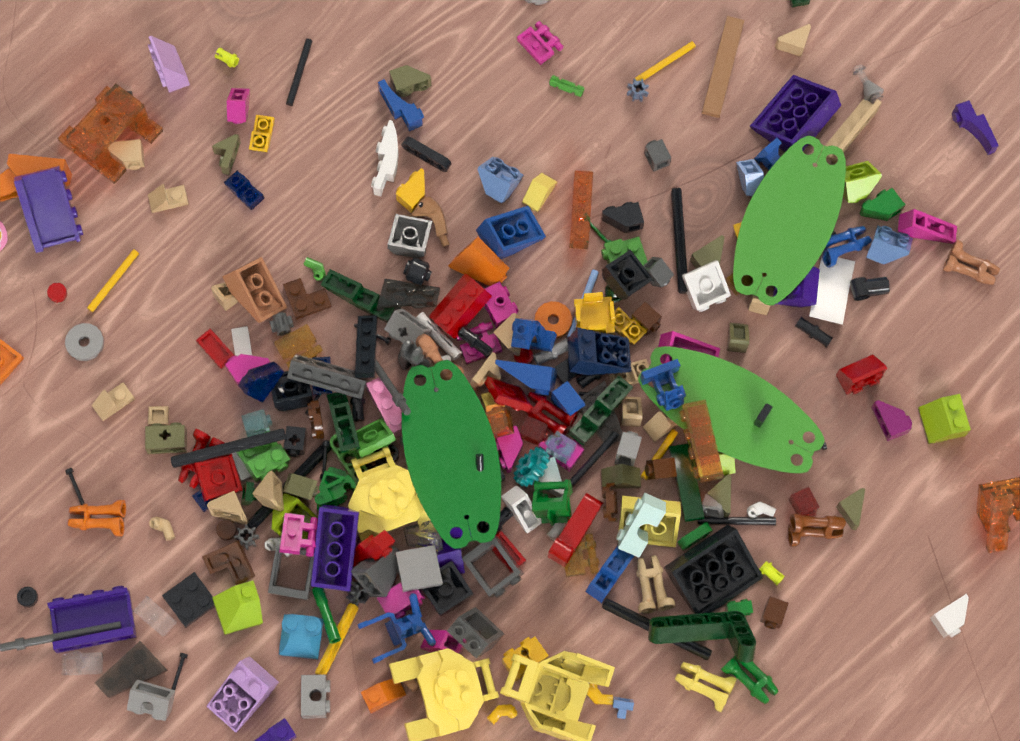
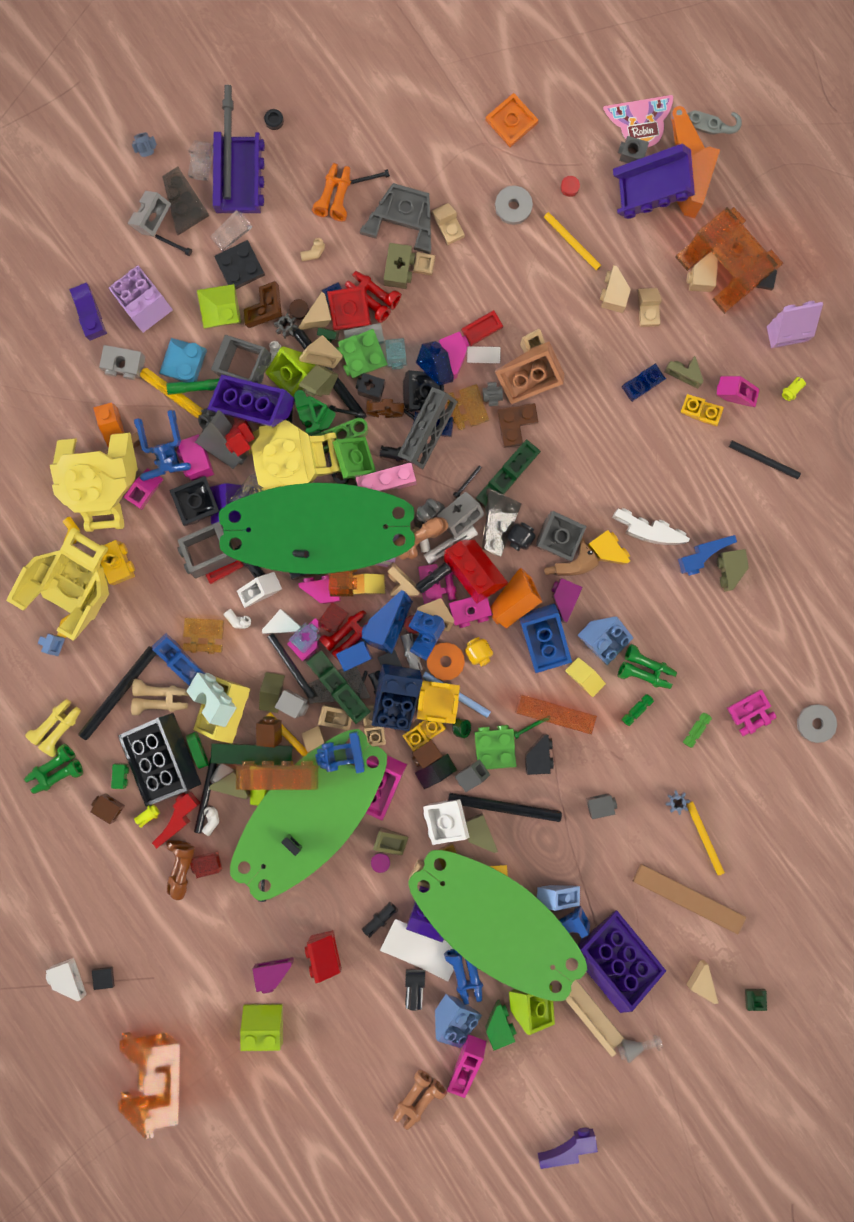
camera: 110 degrees right, 15 degrees up
black axle [171,428,286,468] -> none
dark pink plate [280,513,318,557] -> none
bright green arm [304,257,326,281] -> none
dark green slope [327,392,360,453] -> none
black tile [355,315,378,378] -> none
dark grey bar [356,339,411,415] -> none
light grey tile [395,545,443,592] -> none
black beam [401,136,452,172] -> none
dark grey window [447,607,504,659] -> none
red plate [484,376,532,412] -> none
teal gear [513,447,550,487] -> none
green piece [532,479,573,526] -> none
red beam [548,493,603,567] -> none
black slope [602,249,653,300] -> none
reddish brown plate [602,482,618,522] -> none
dark green beam [648,611,756,663] -> none
olive slope [836,488,865,531] -> none
none -> black tile [92,967,115,990]
none -> sand blue gear [132,132,157,157]
none -> red slope [152,792,200,849]
none -> dark grey wing [360,183,431,254]
none -> magenta tile [371,852,390,873]
none -> black slope [415,753,457,789]
none -> yellow head [465,637,493,667]
none -> magenta slope [551,578,583,623]
none -> tan slope [599,265,631,313]
none -> green piece [617,644,677,689]
none -> dark grey brick [618,136,649,163]
none -> green axle [622,694,654,726]

